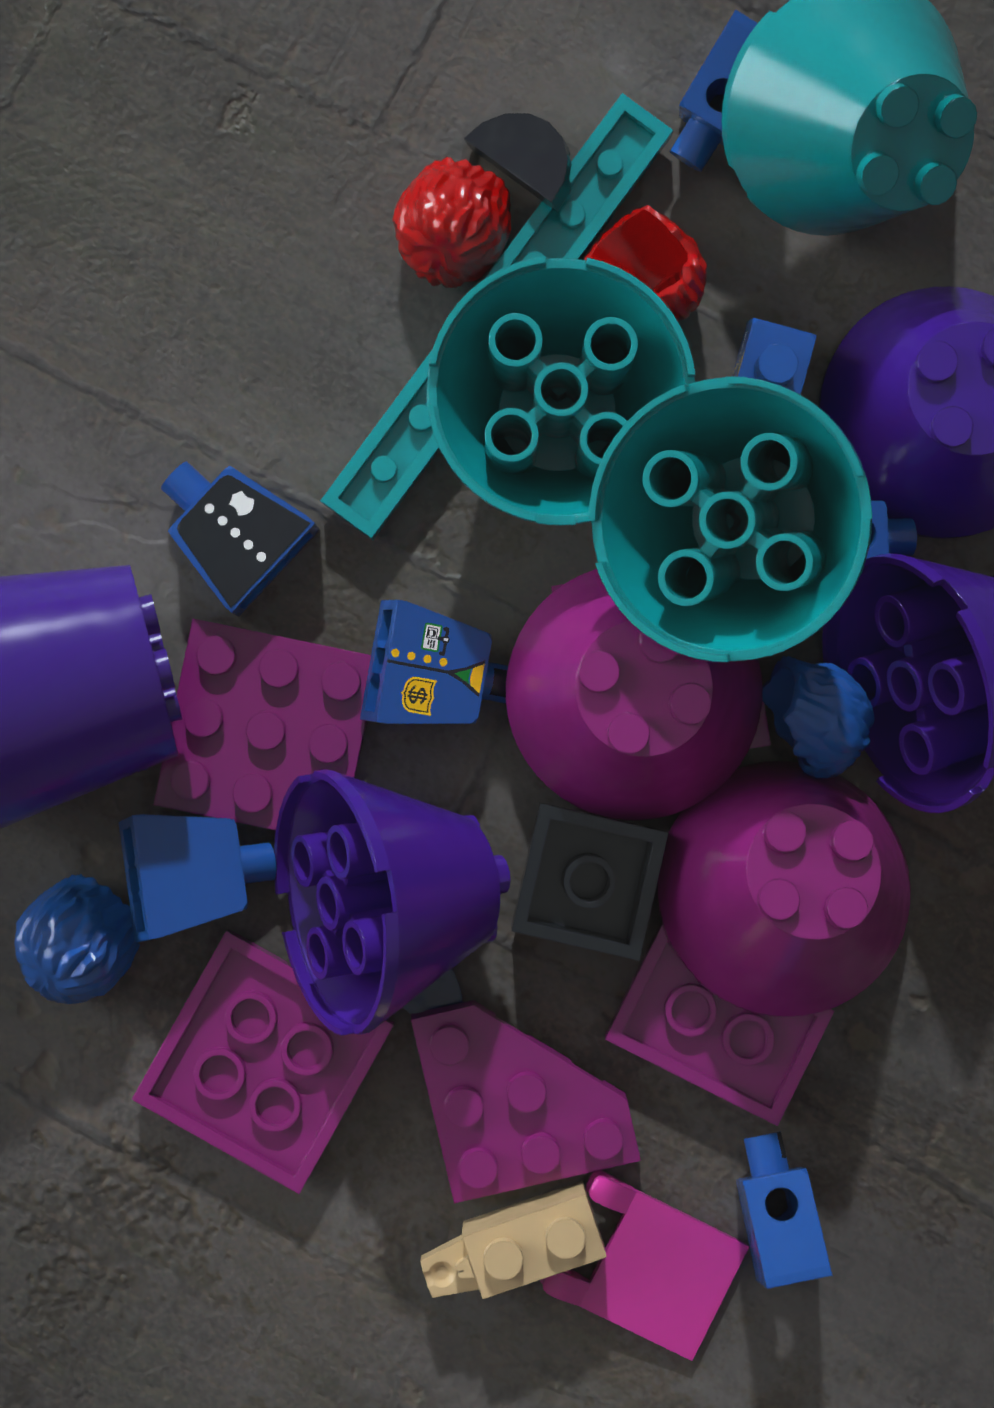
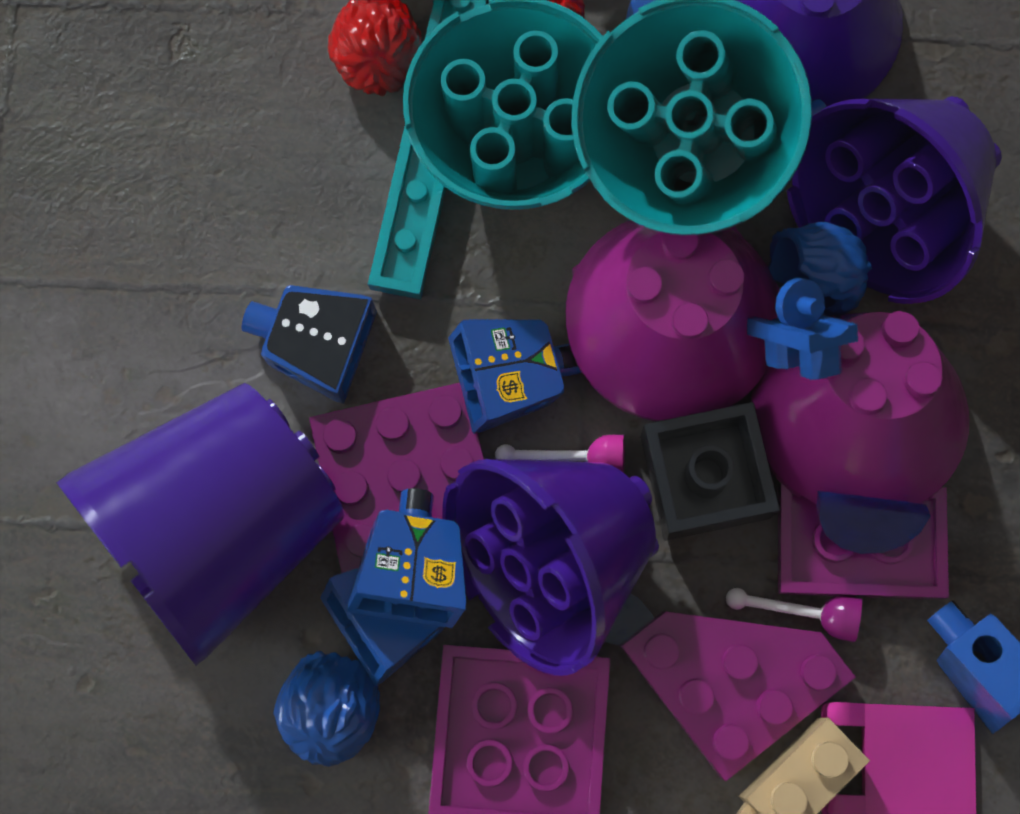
camera: 20 degrees left, 10 degrees down
none -> blue torso [346,488,466,628]
none -> hinge [495,435,625,473]
none -> hinge [726,588,862,642]
none -> blue hips [747,278,858,380]
none -> clear blue tile [816,491,931,554]

